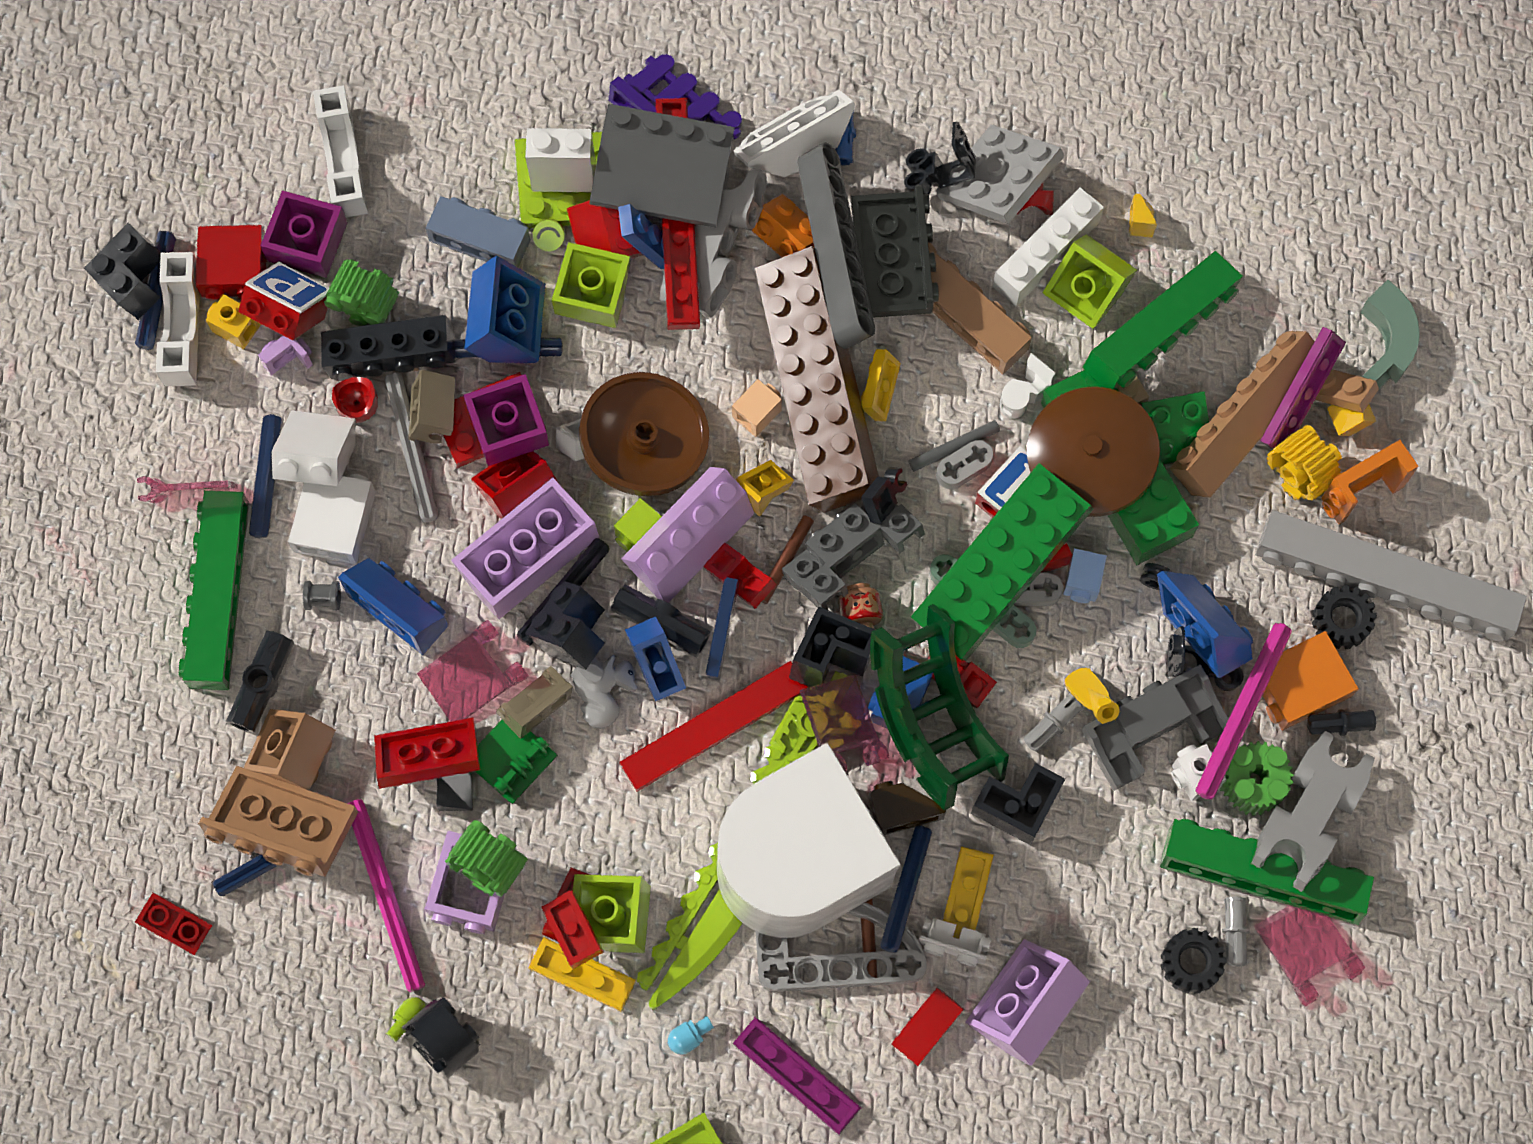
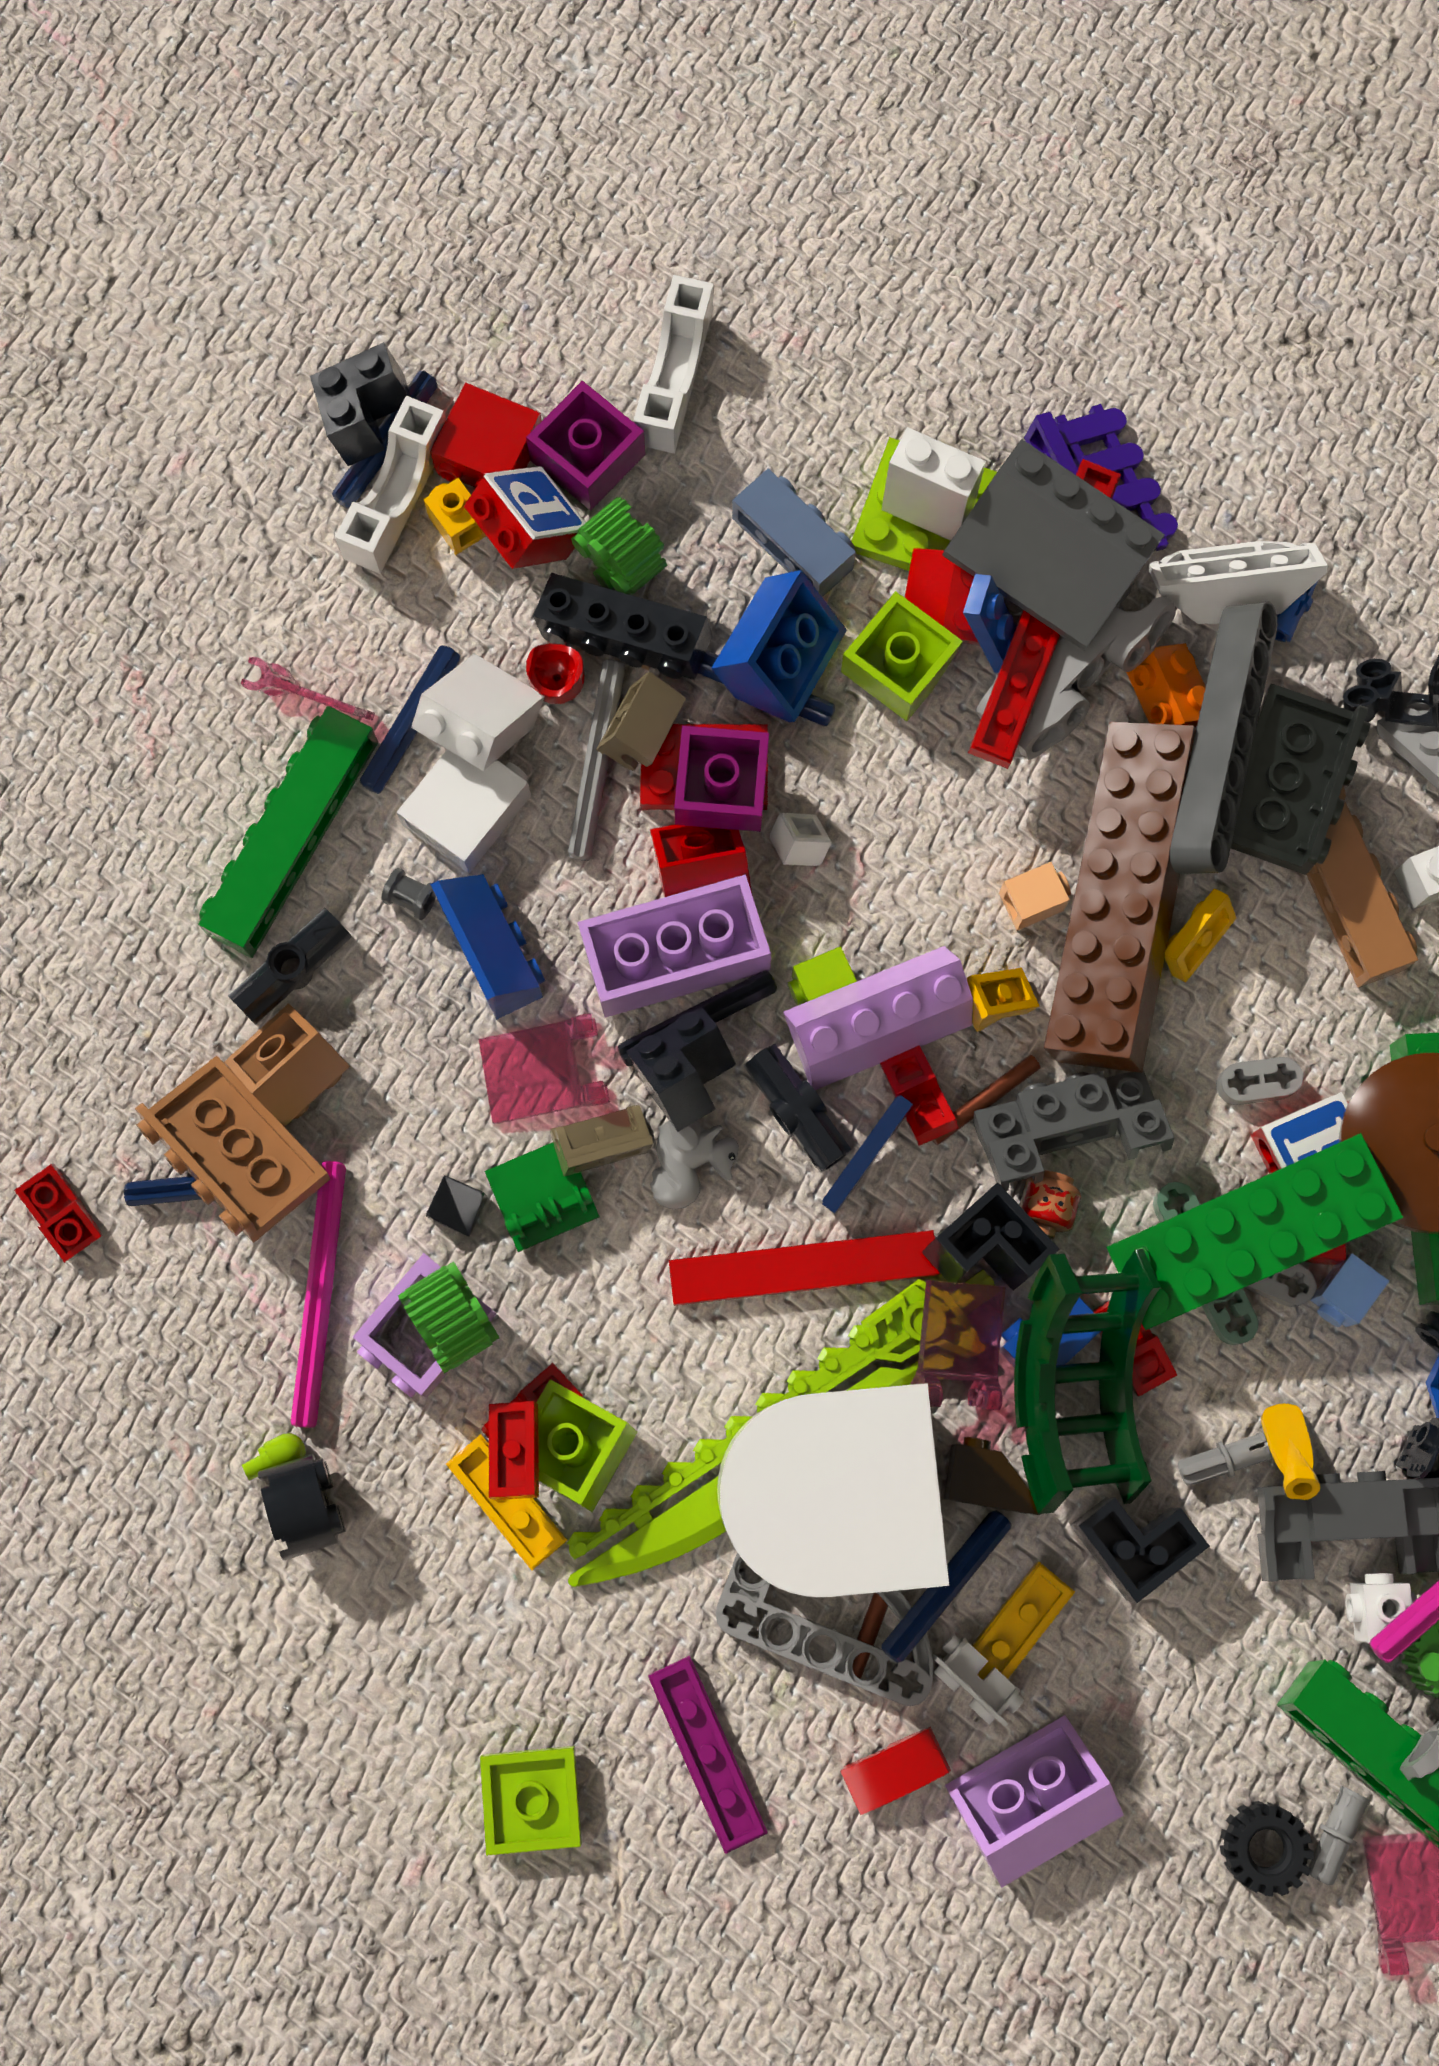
camera: 25 degrees right, 5 degrees up
lavender bracket [258,336,313,376] -> none
red plate [374,717,480,789] -> none
lime tile [533,219,565,251] -> none
reddish brown dish [579,372,709,496] -> none
blue brick [625,617,686,701] -> none
medium azure cylinder [667,1016,714,1055] -> none
black plate [861,467,908,524] -> none
dark grey bar [908,420,1000,472] -> none
white leg [999,353,1056,419] -> none

